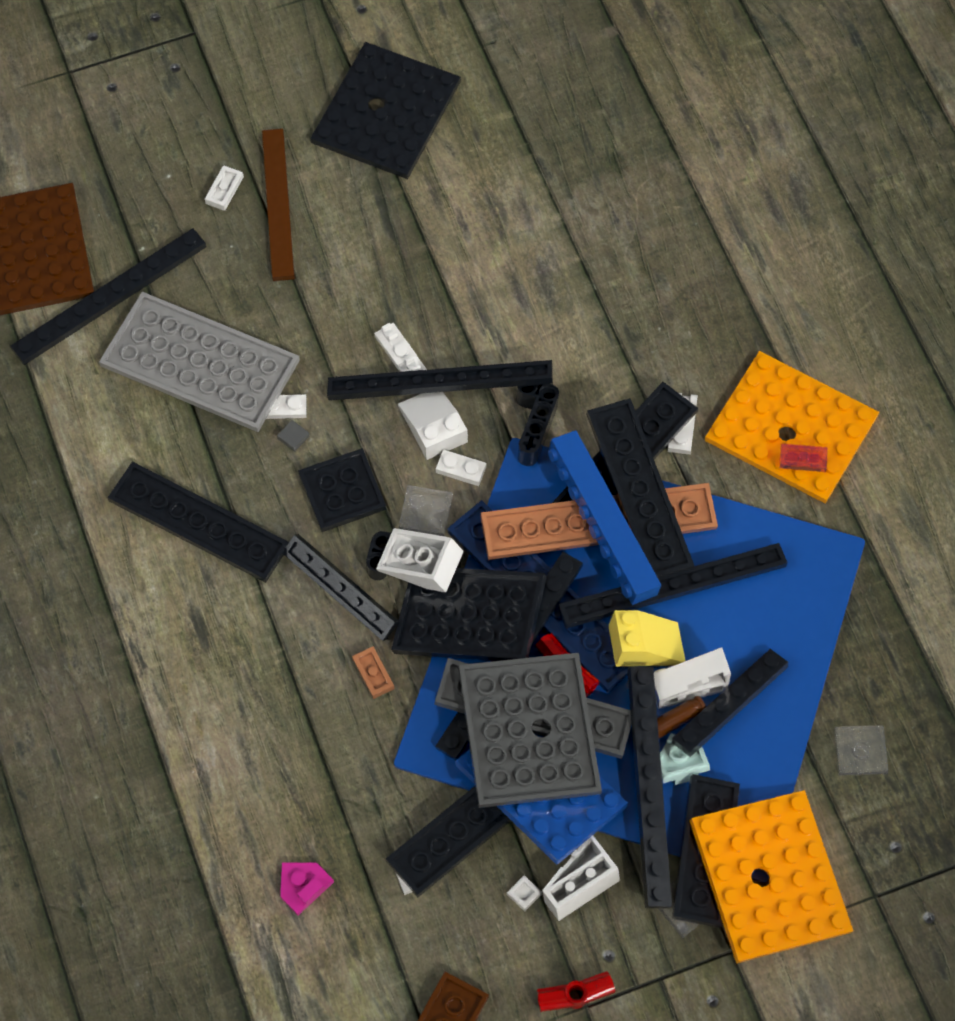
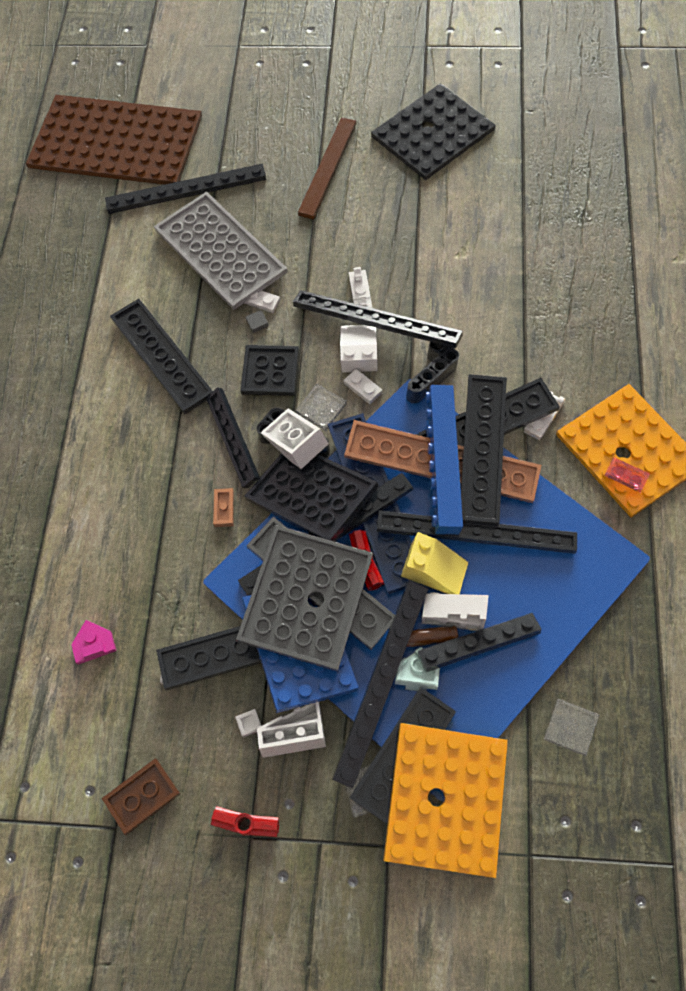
camera: 30 degrees right, 0 degrees up
white plate [205,165,244,211] -> none

